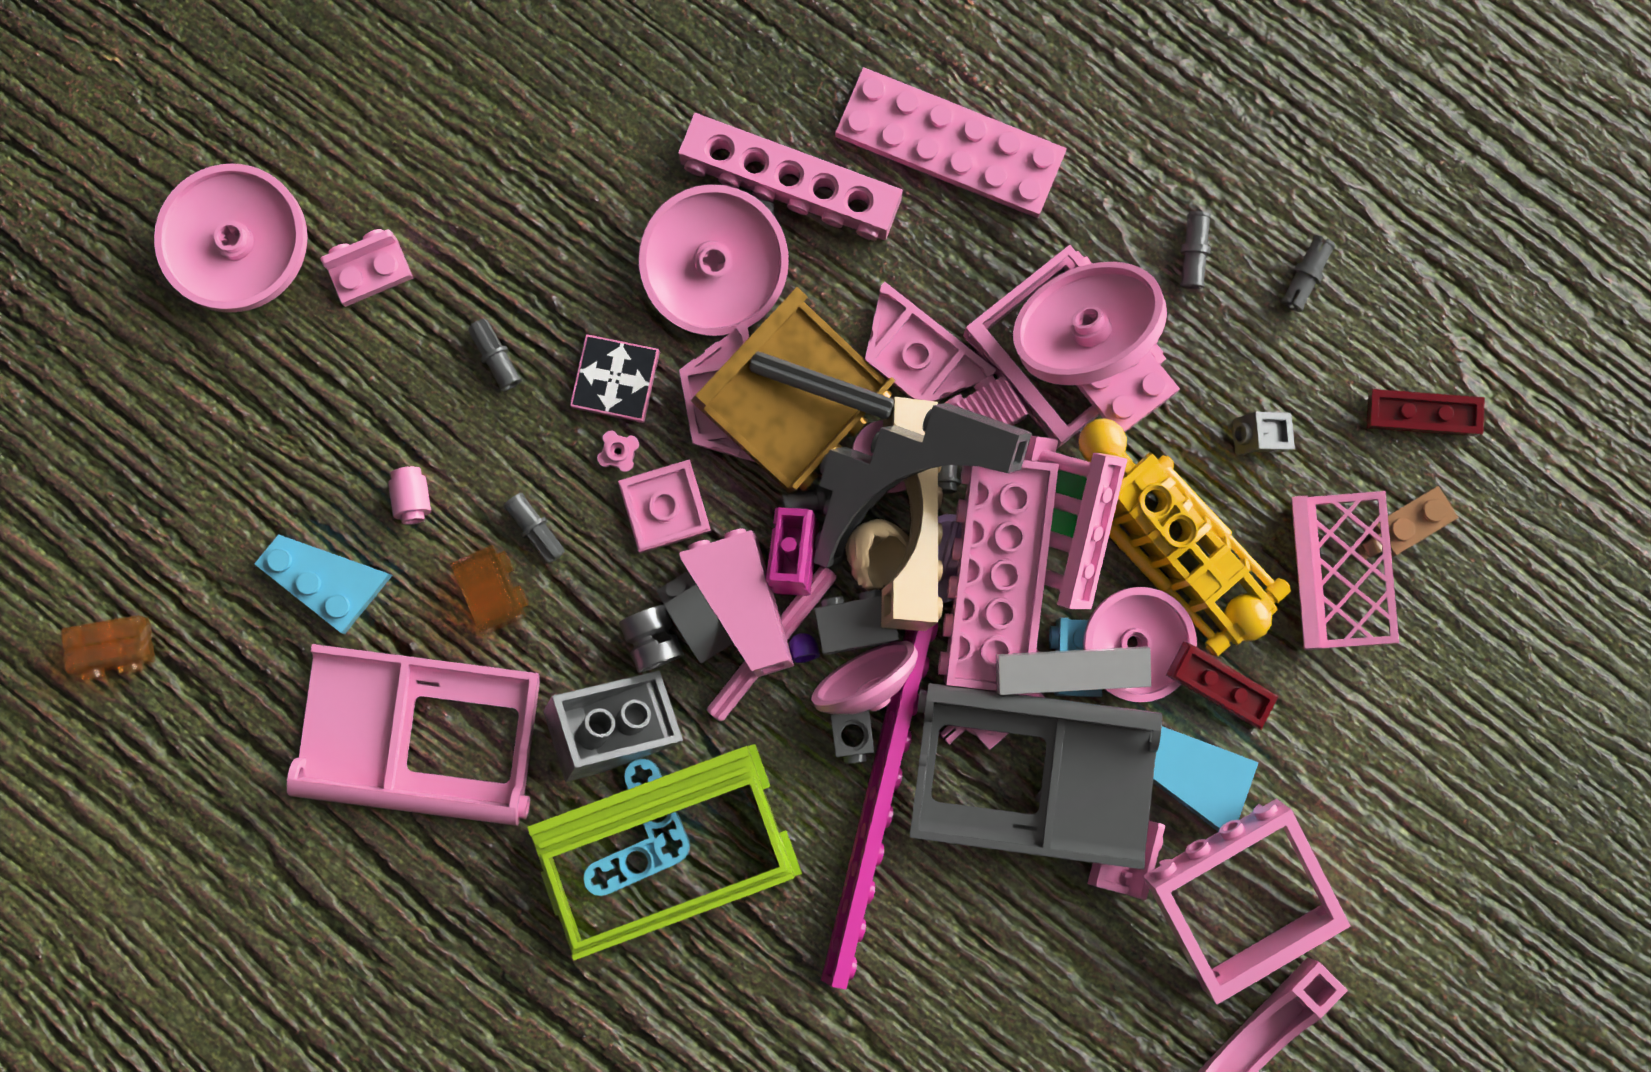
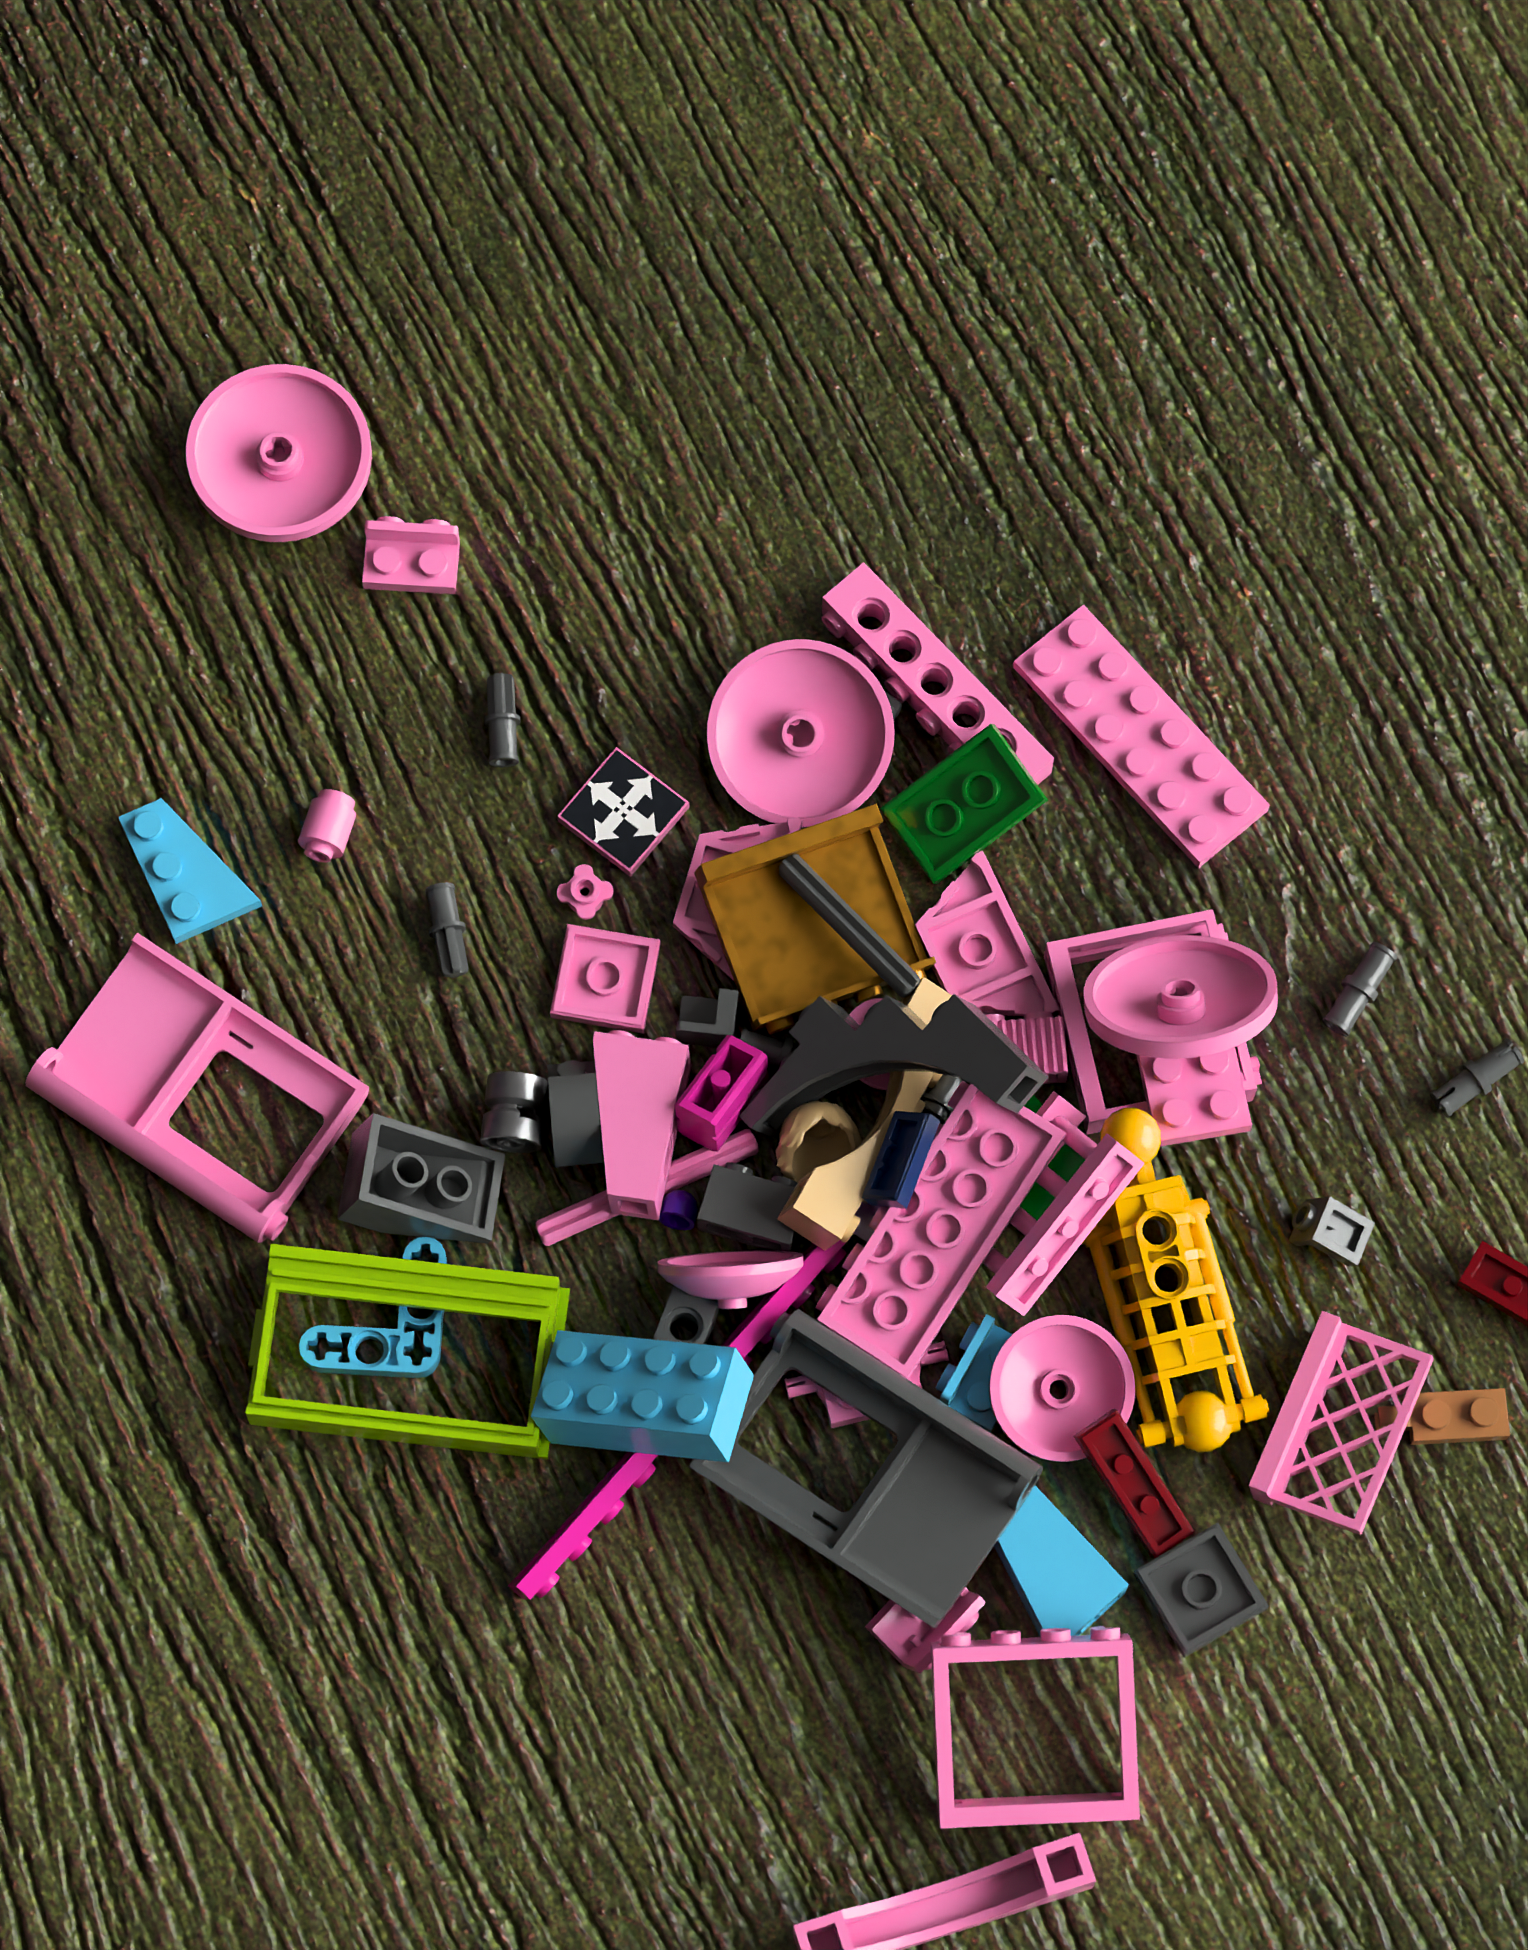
camera: 25 degrees right, 10 degrees down
clear orange brick [450,545,529,635] -> none
light grey tile [996,646,1151,695] -> none
none -> medium azure brick [531,1330,754,1462]
none -> dark grey panel [676,988,738,1047]
none -> dark blue plate [862,1111,940,1209]
none -> green tile [880,724,1048,884]
none -> dark grey plate [1133,1523,1269,1658]

